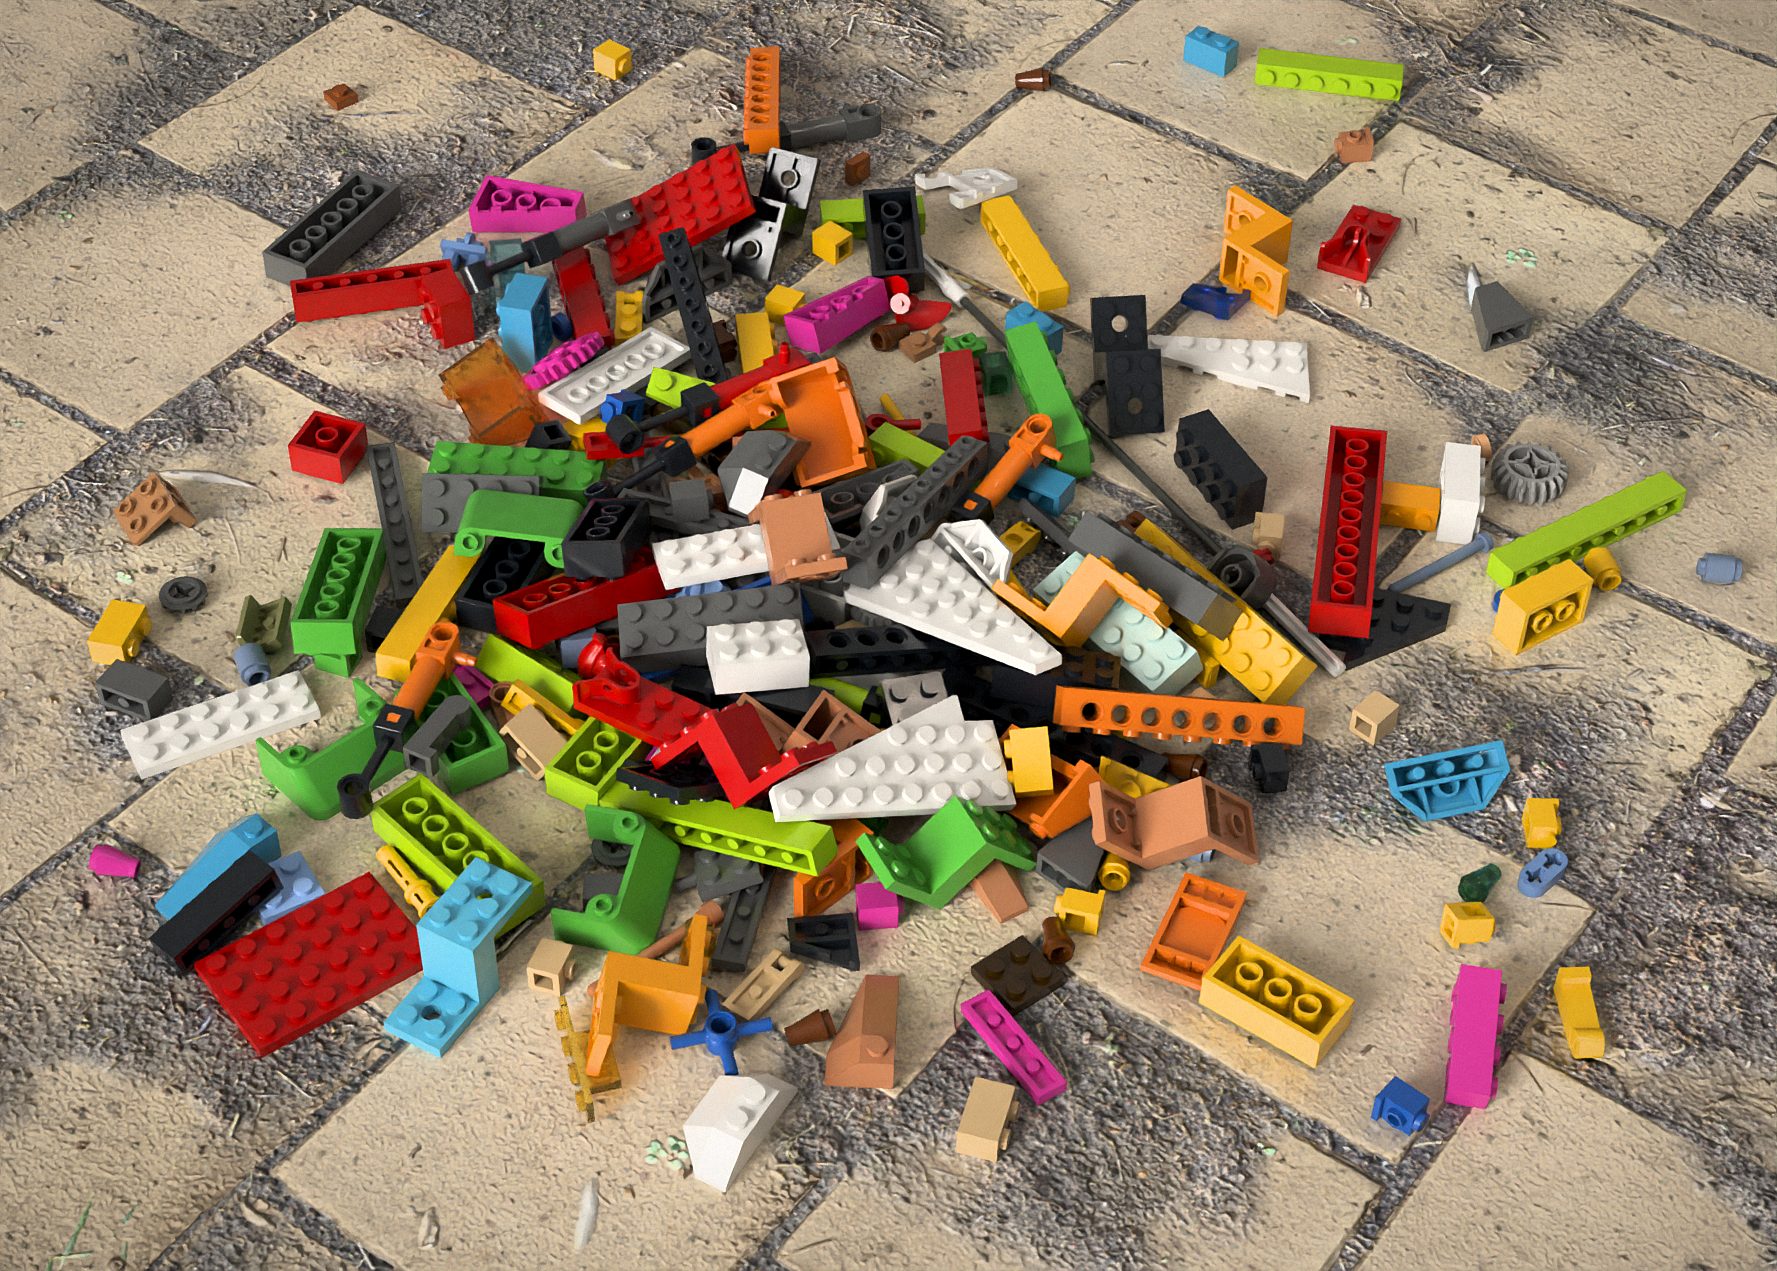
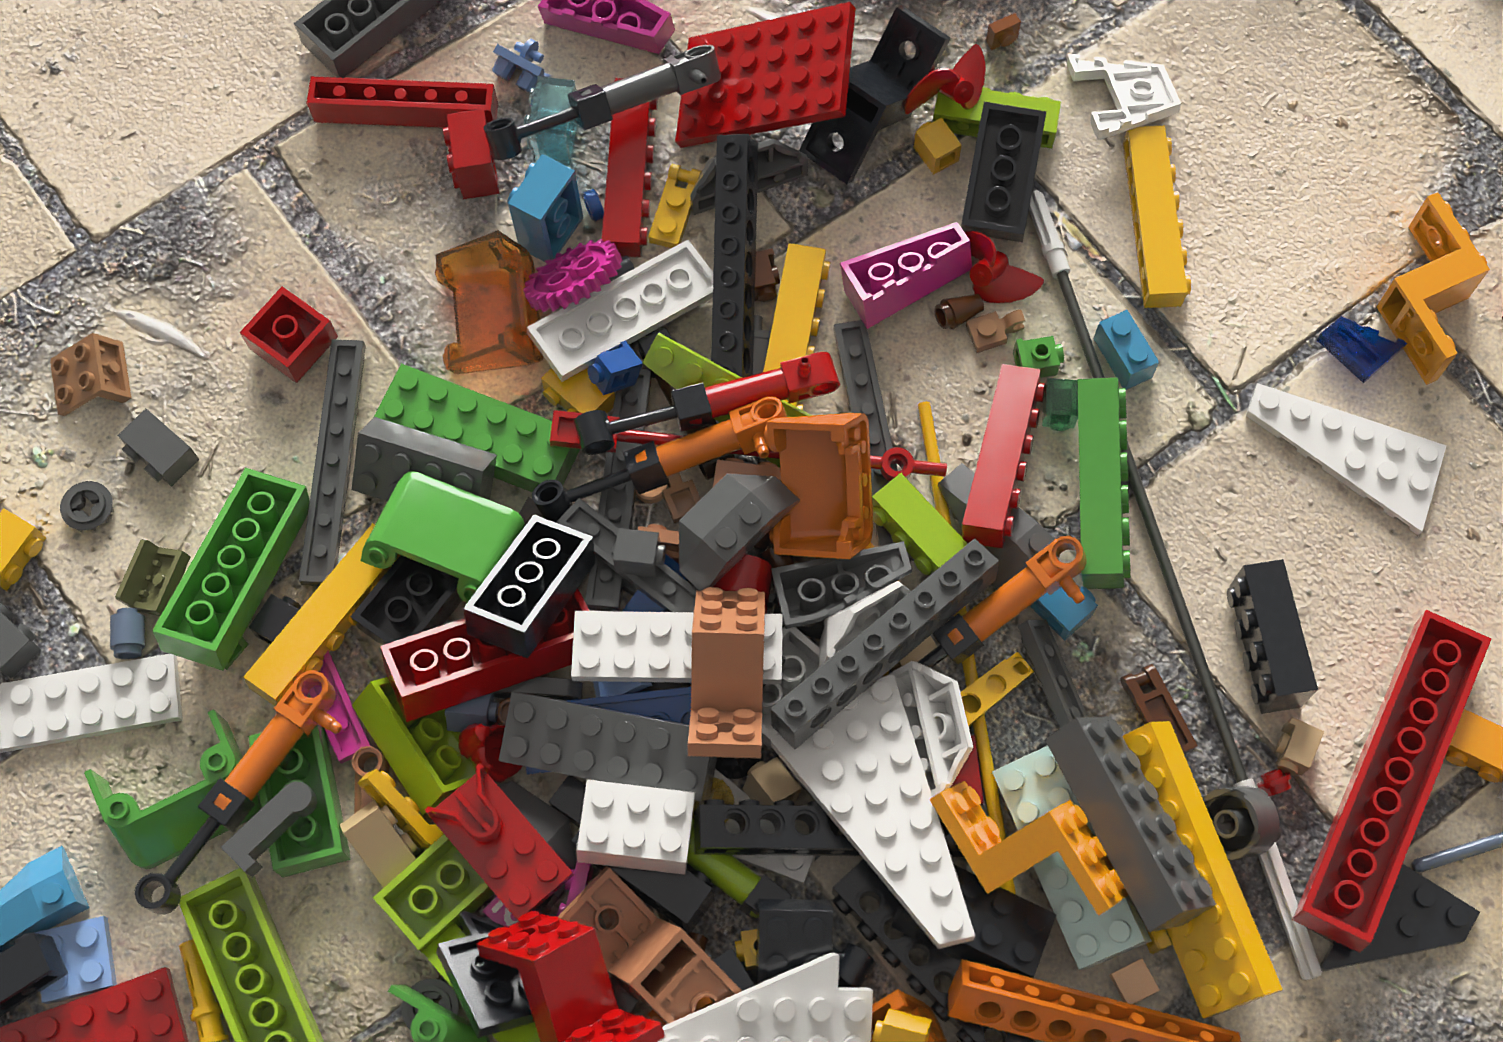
camera: 20 degrees right, 25 degrees up
black brick [525,420,572,450] -> none
yellow brick [765,284,805,326] -> none
black bracket [1090,295,1165,436] -> none
none -> dark grey brick [117,409,200,487]
none -> red piece [904,44,986,115]

